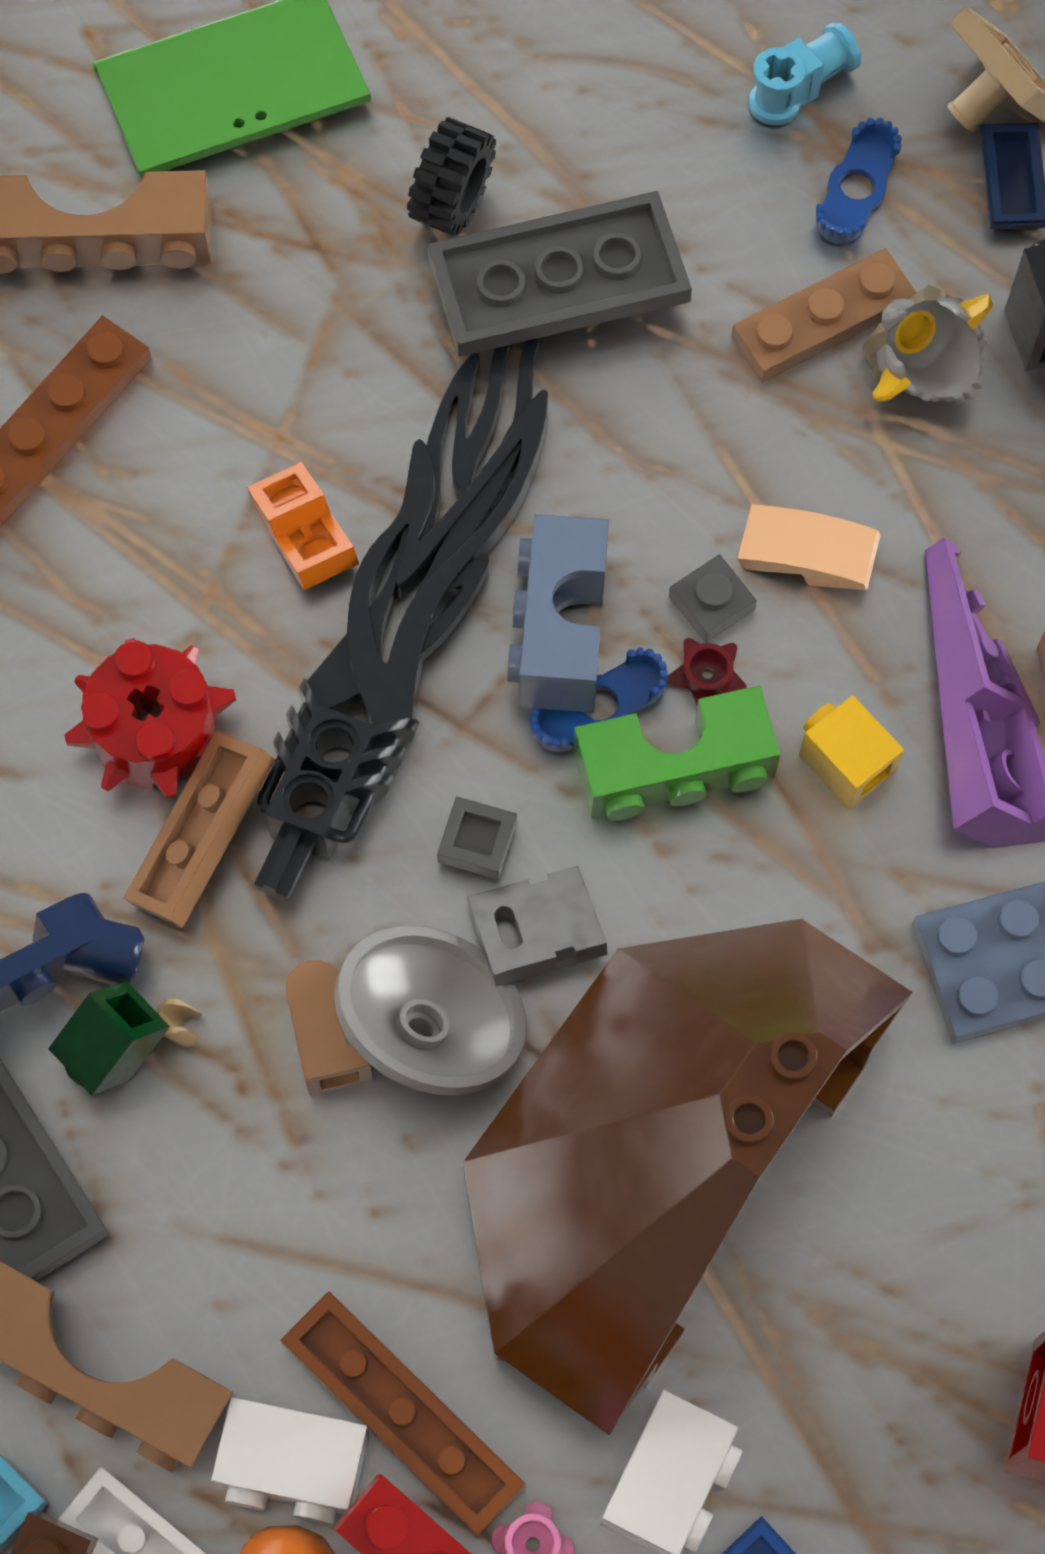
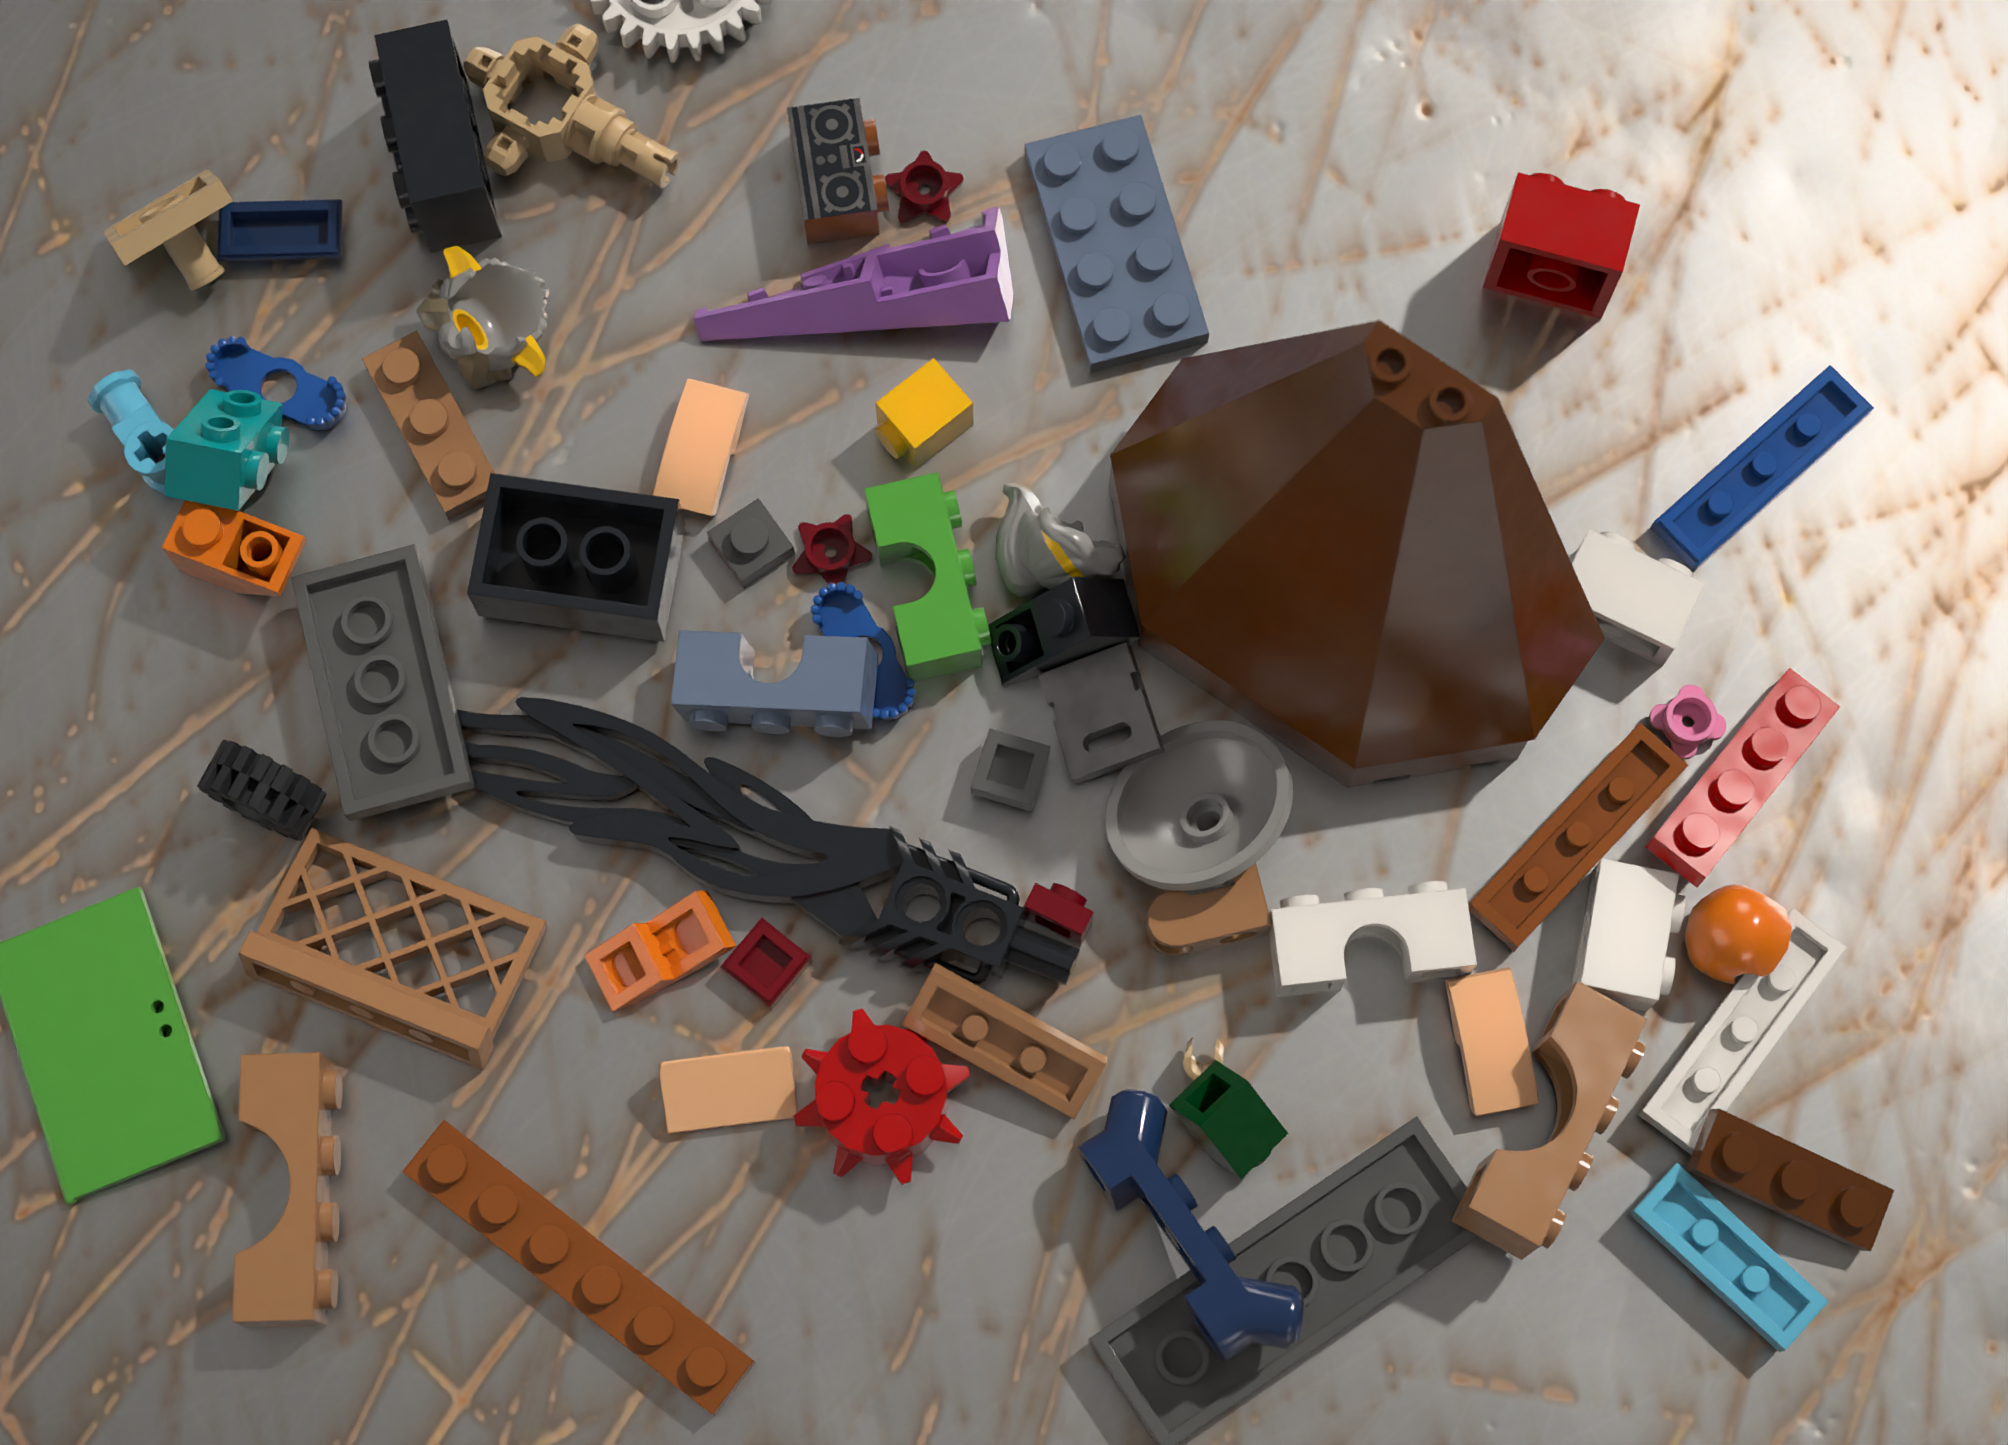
camera: 90 degrees left, 5 degrees up
none -> orange slope [162,500,307,597]
none -> teal brick [164,389,290,511]
none -> medium nougat fence [238,827,547,1070]
none -> black brick [467,473,686,642]
none -> light nougat slope [658,1046,798,1134]
none -> dark red tile [720,917,813,1011]
none -> black slope [988,577,1141,684]
none -> light grey hair [995,483,1126,597]
none -> dark red plate [1024,883,1094,947]
none -> white arch [1268,881,1477,998]
none -> light nougat slope [1445,967,1540,1116]

